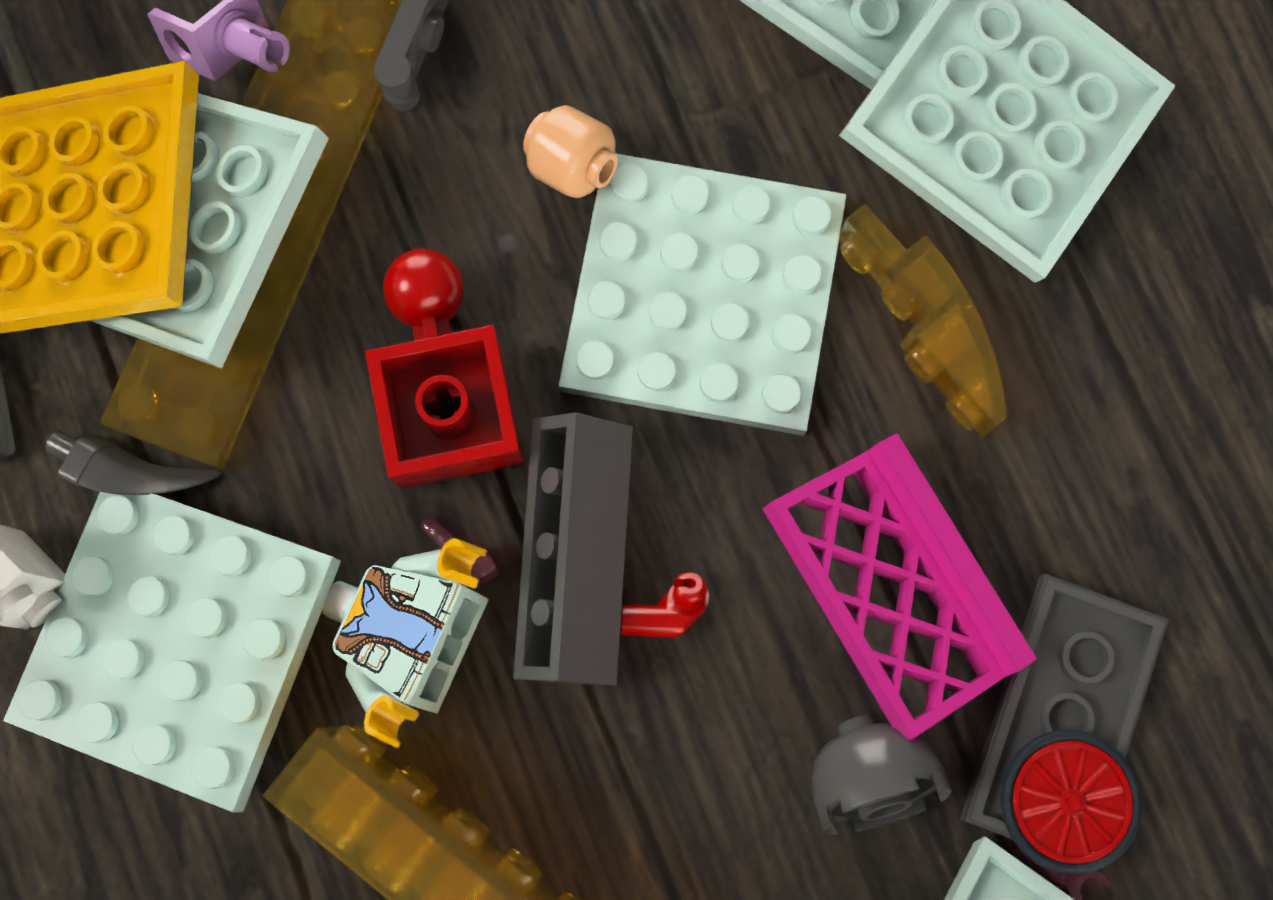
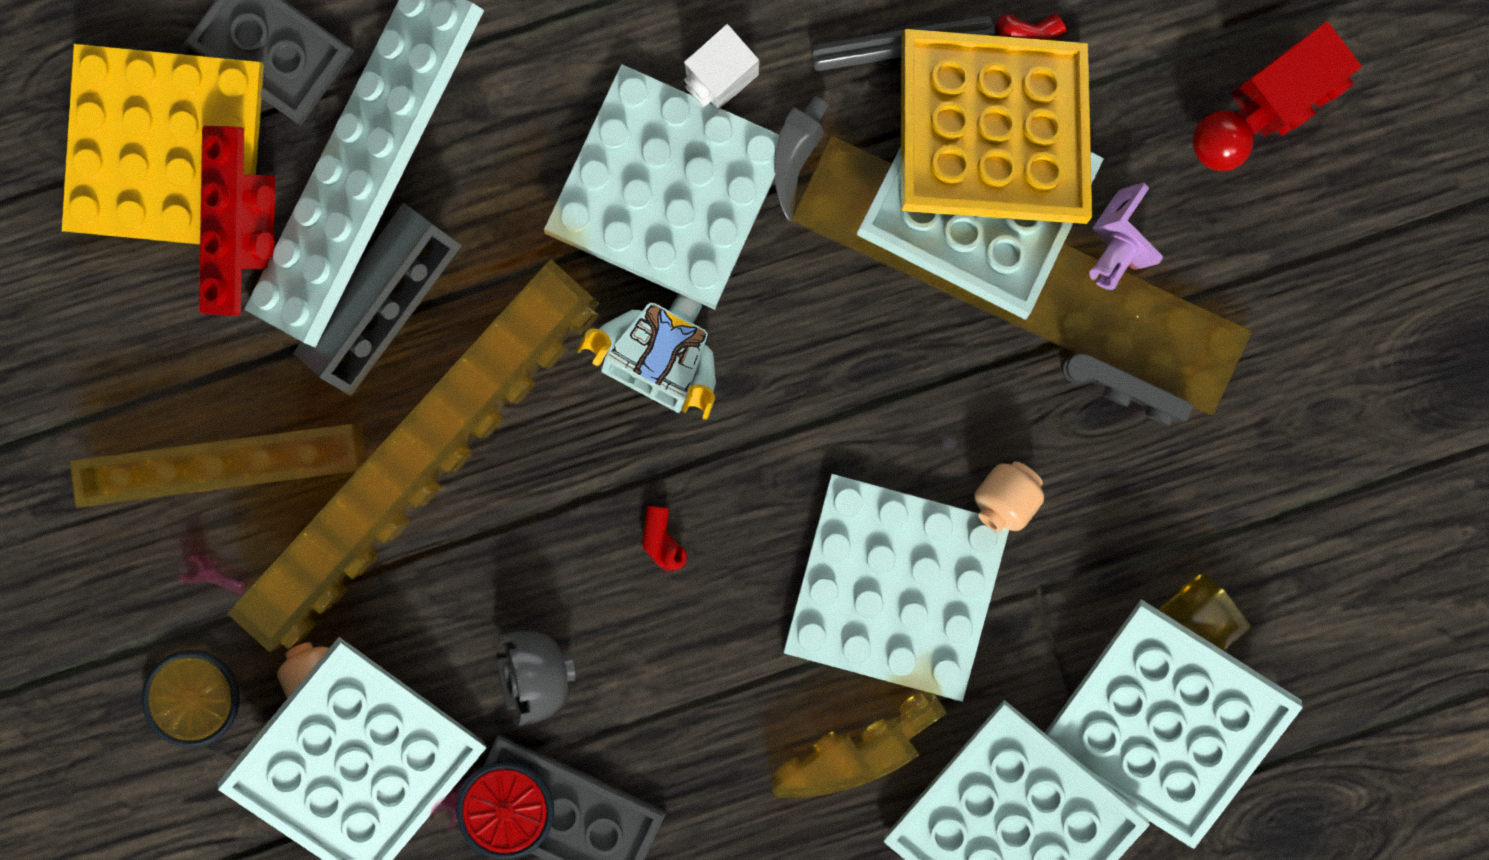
camera: 100 degrees right, 10 degrees up
red brick [365,248,525,489] -> none
clear pink hand [420,516,500,587] -> none
dark grey brick [513,412,633,686] -> none
dark pink fence [762,433,1037,740] -> none

